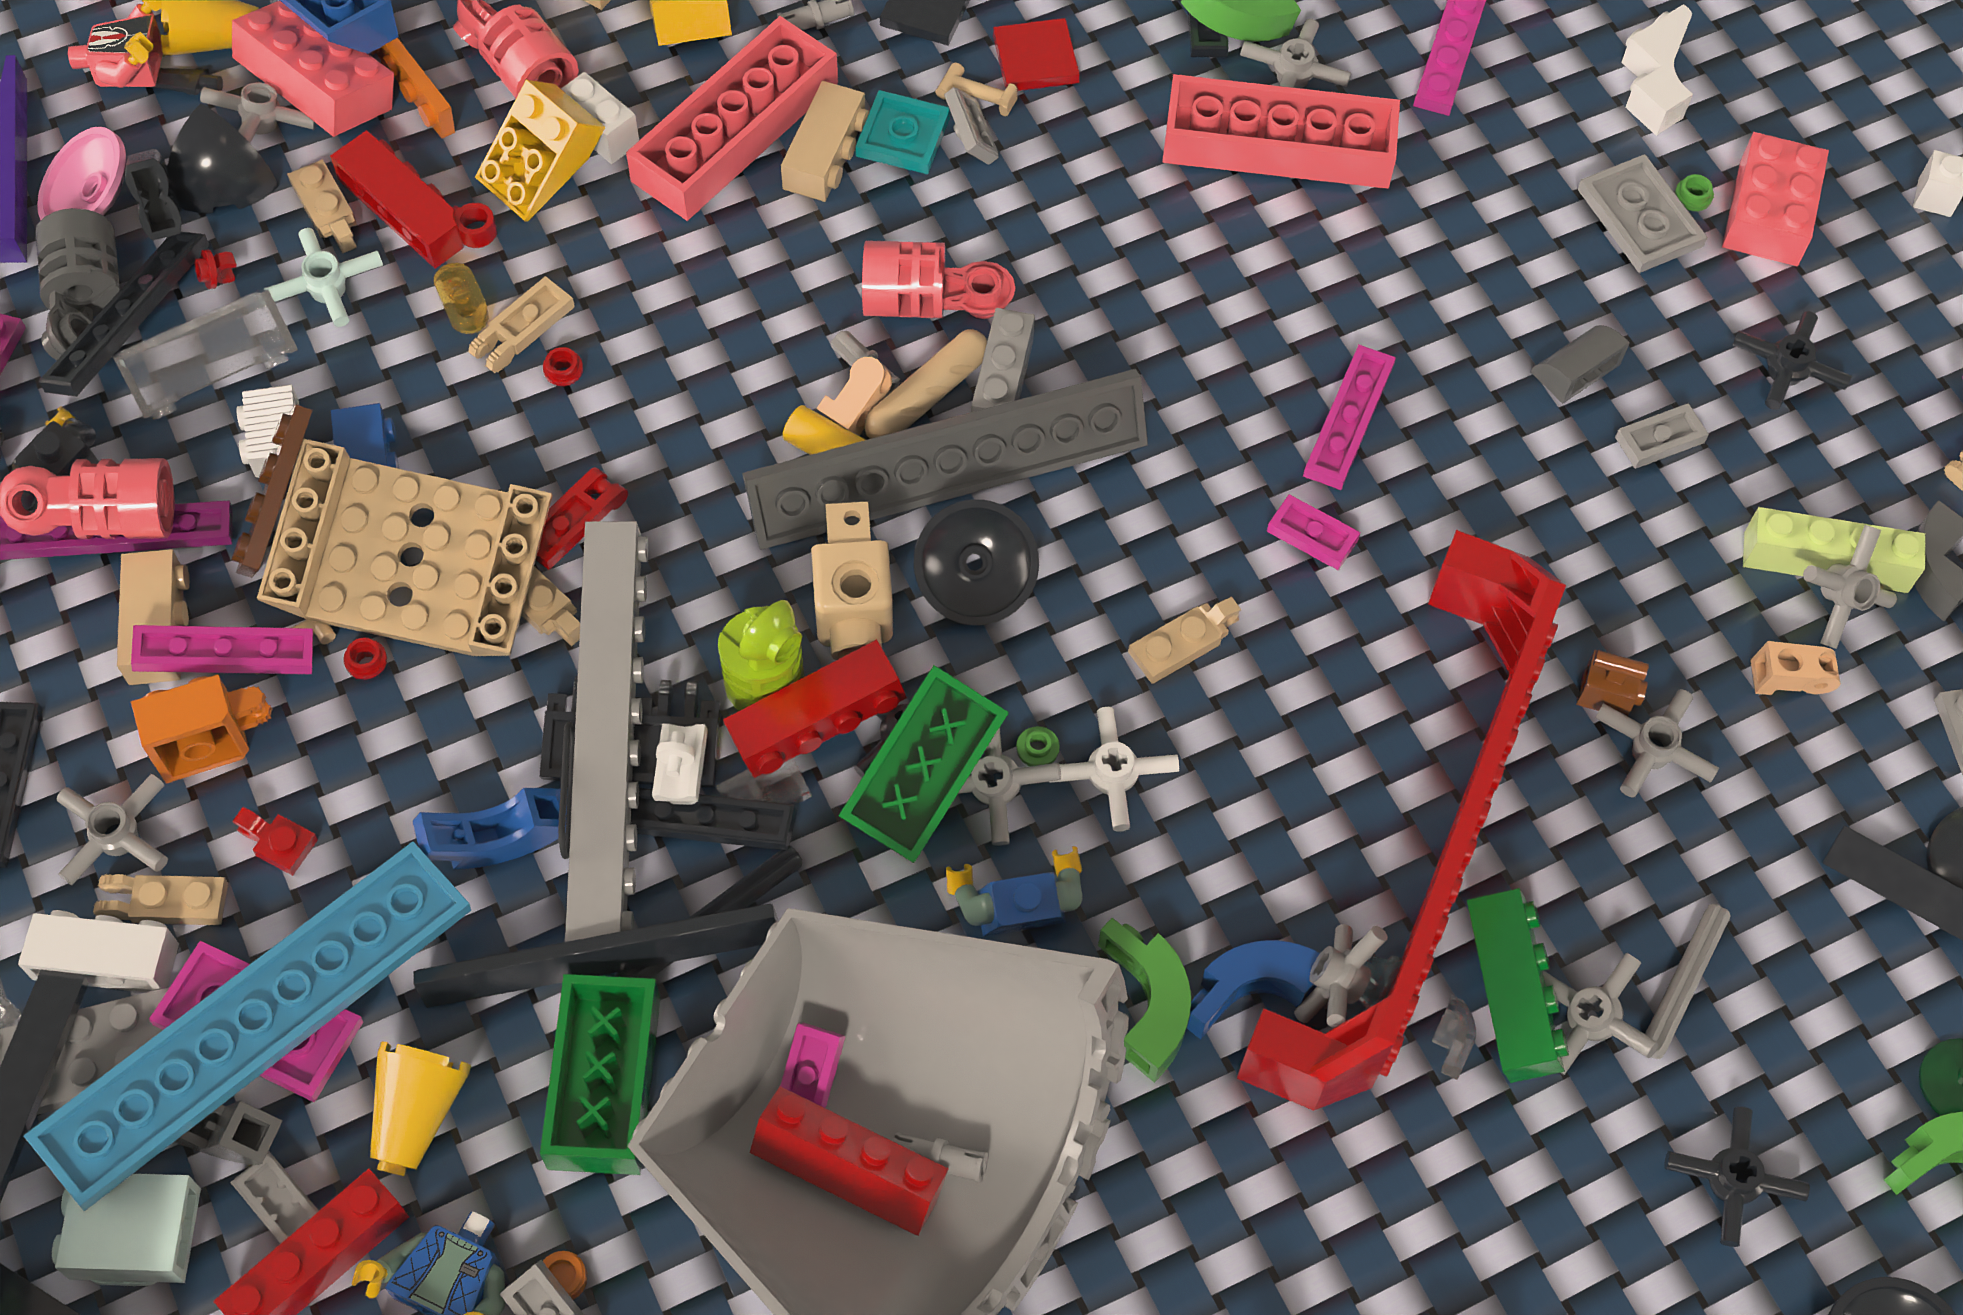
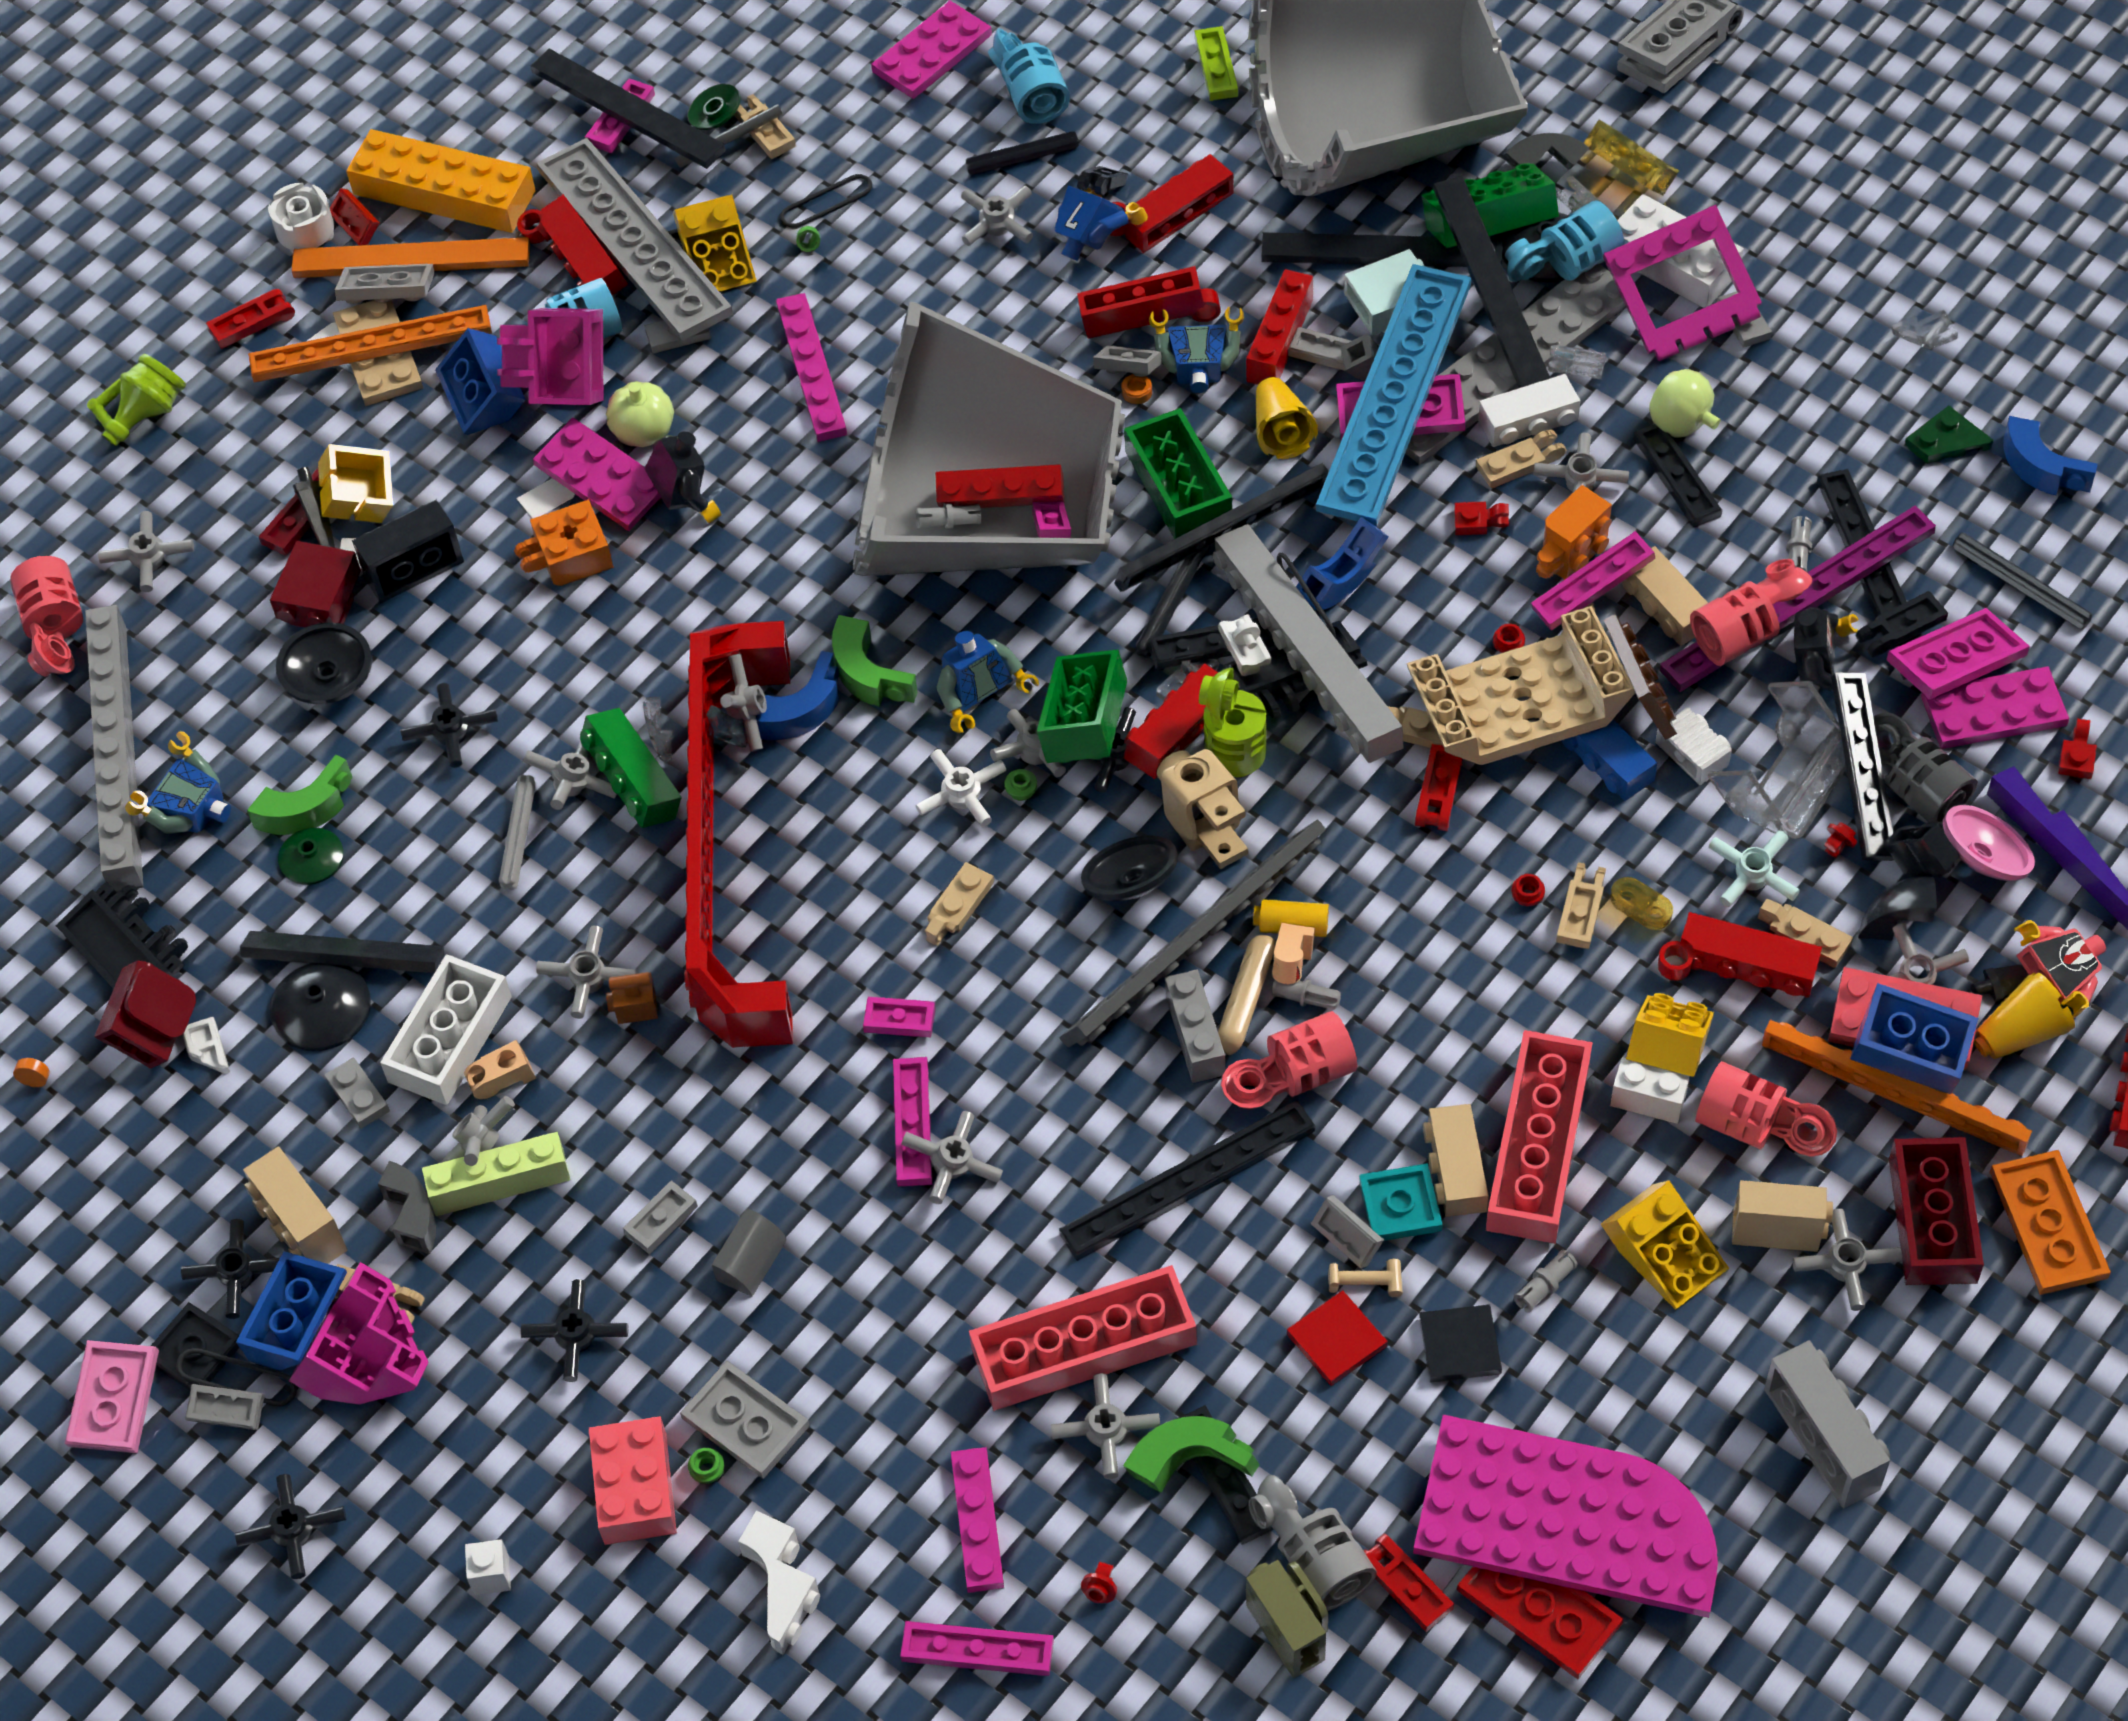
camera: 160 degrees right, 5 degrees down
none -> white brick [380,954,512,1105]
none -> light grey bar [901,1111,1003,1204]
none -> black tile [1059,1100,1315,1261]

